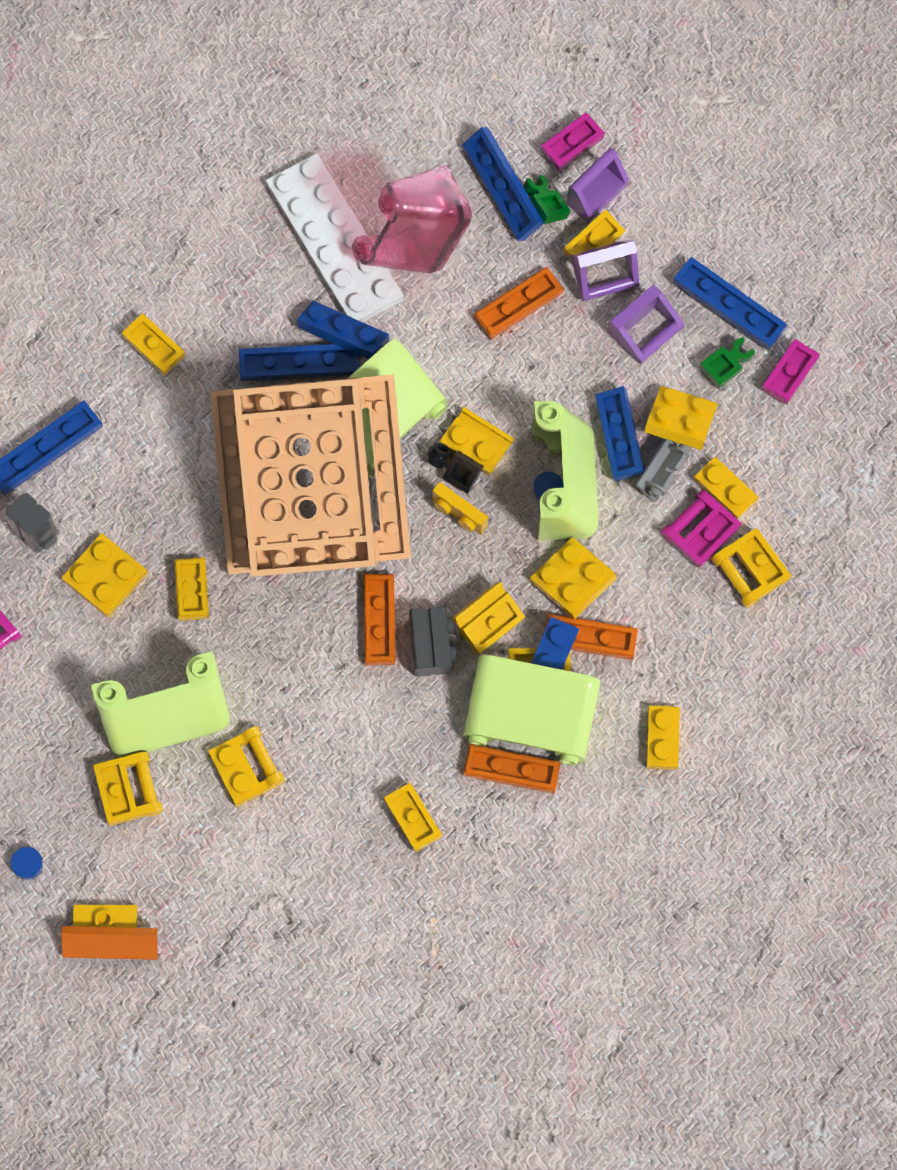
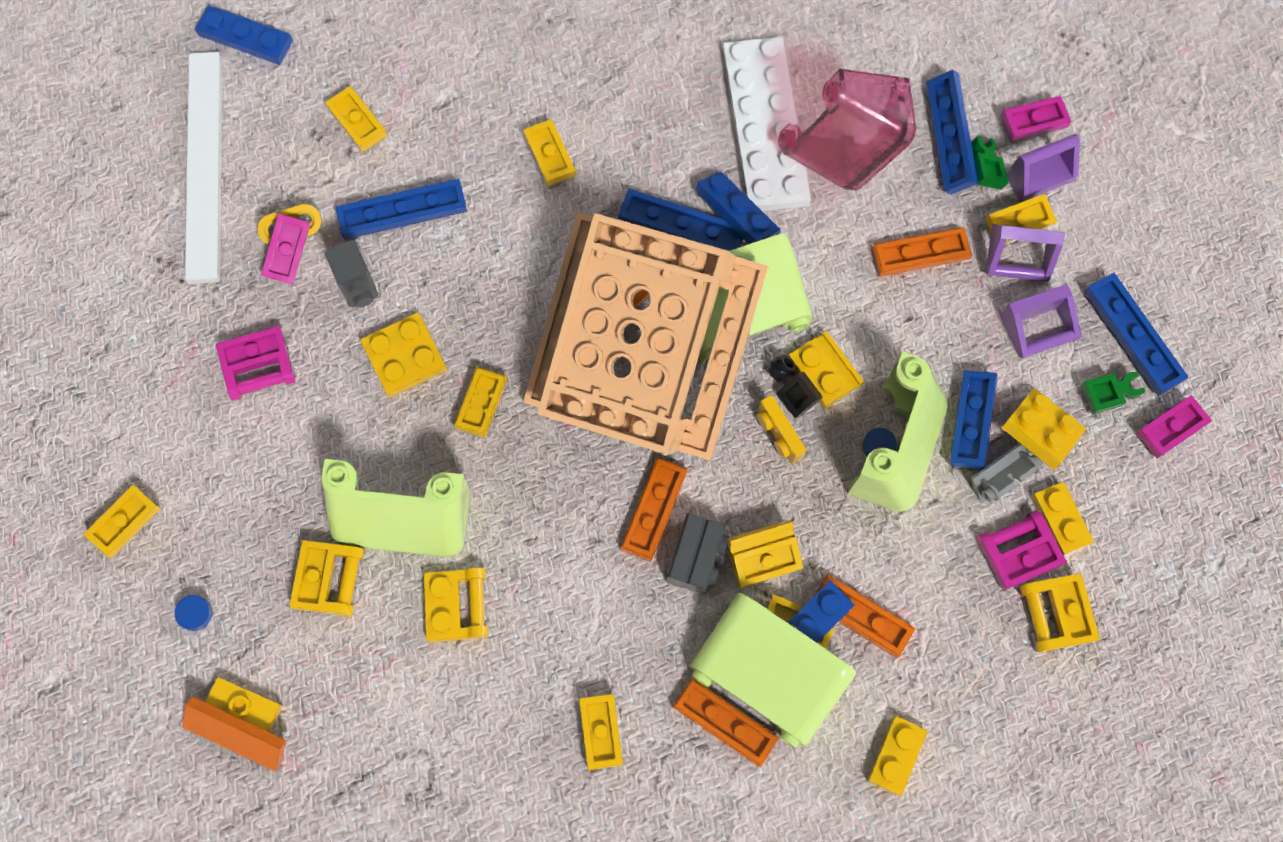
camera: 20 degrees right, 0 degrees up
yellow plate [530,537,617,620] -> none

